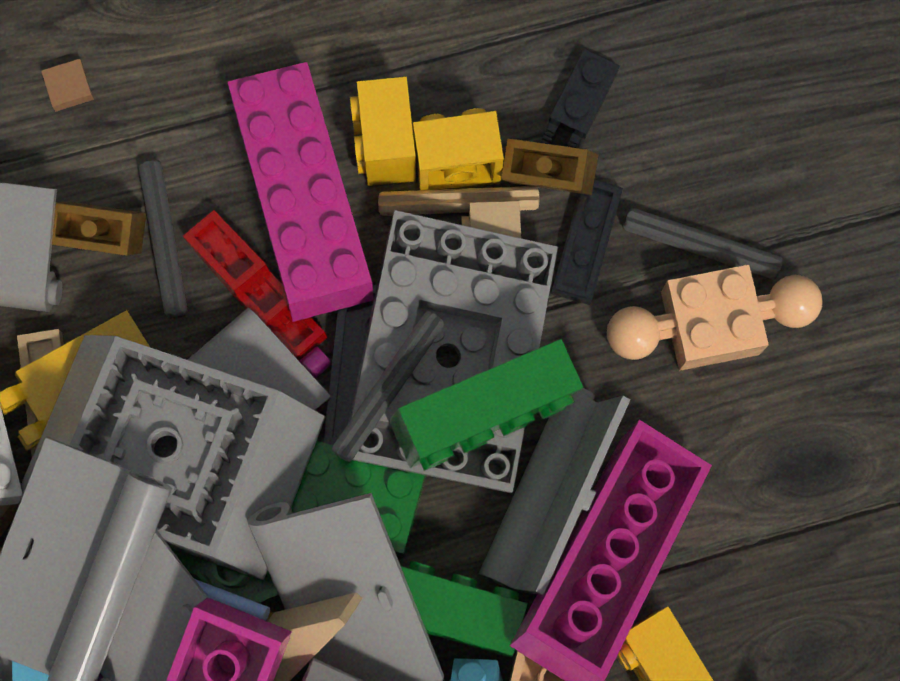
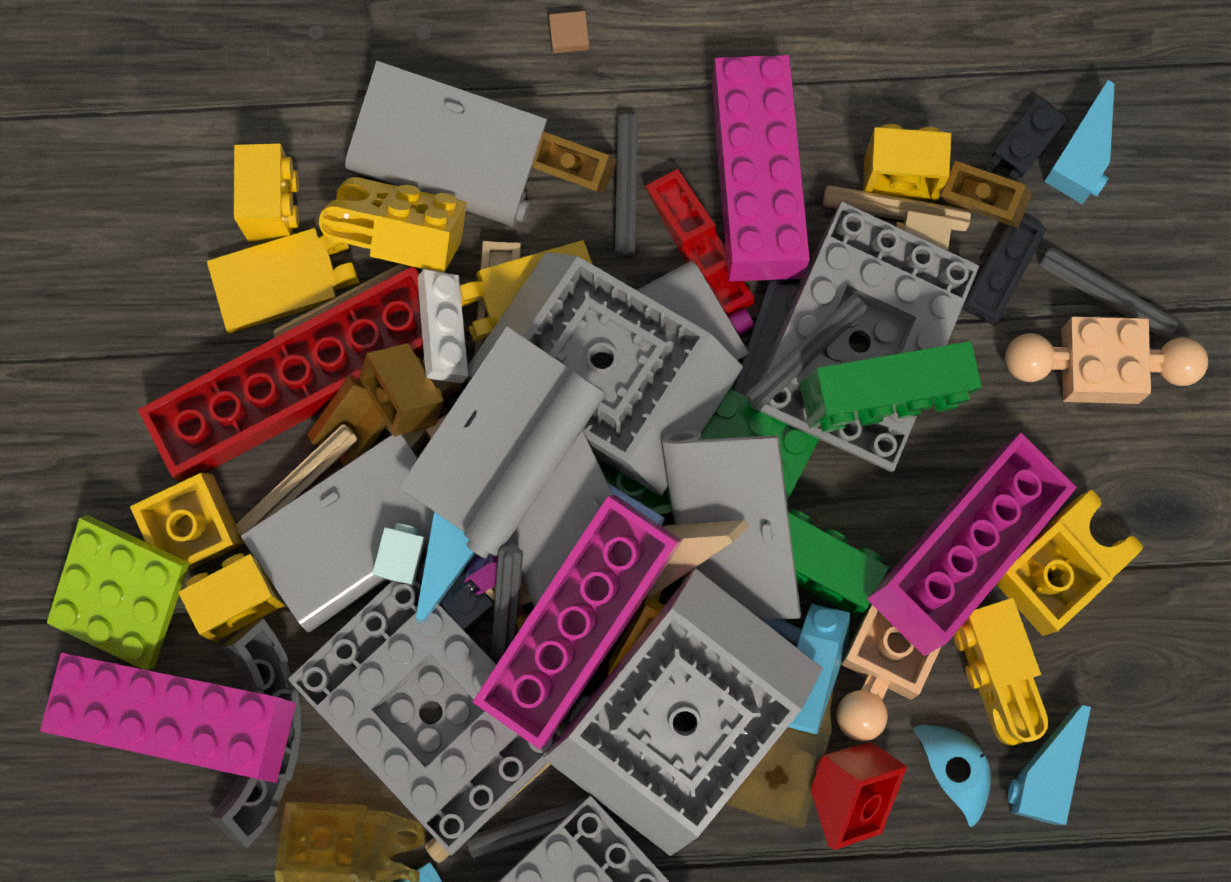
camera: 15 degrees right, 0 degrees up
yellow brick [350,77,416,186] -> none
light grey door [478,388,631,595] -> none
none -> yellow brick [996,490,1143,636]
none -> medium azure slope [1044,80,1114,204]

